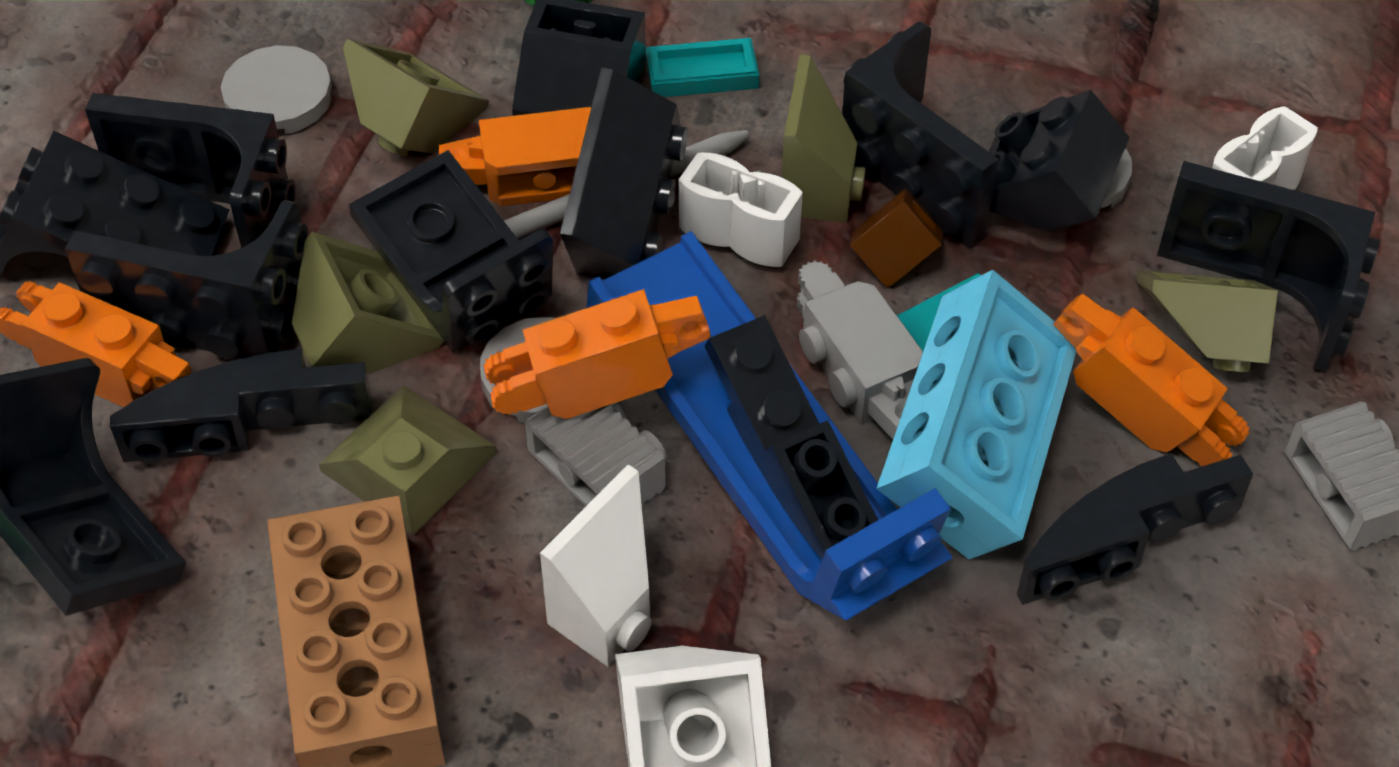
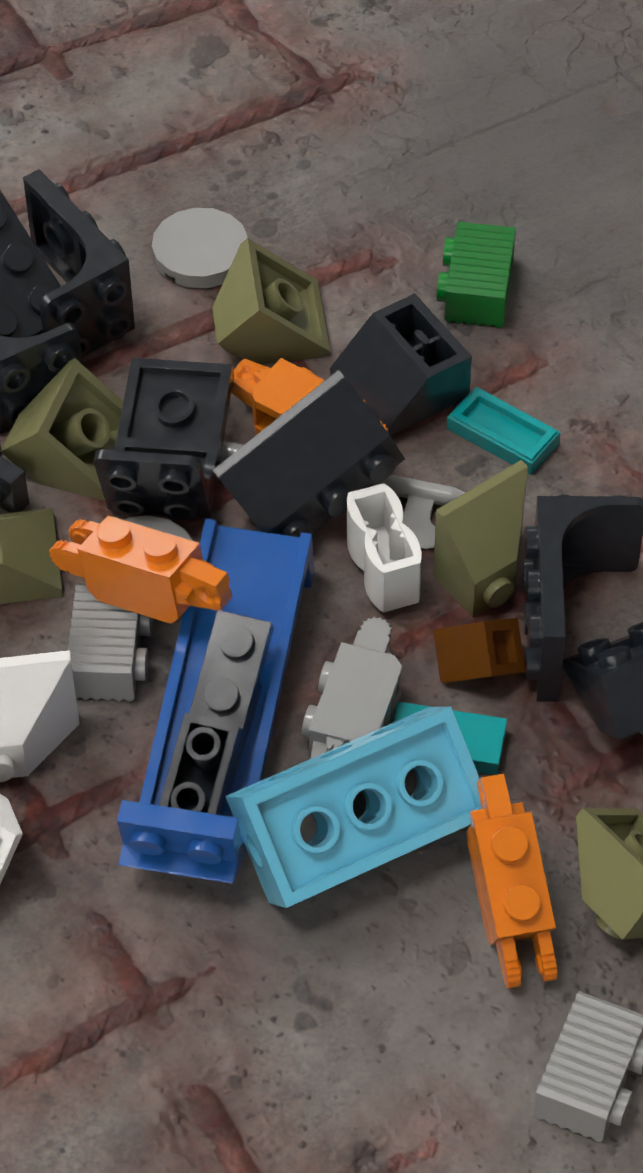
camera: 45 degrees right, 0 degrees up
black slope [1017,453,1253,605] -> none

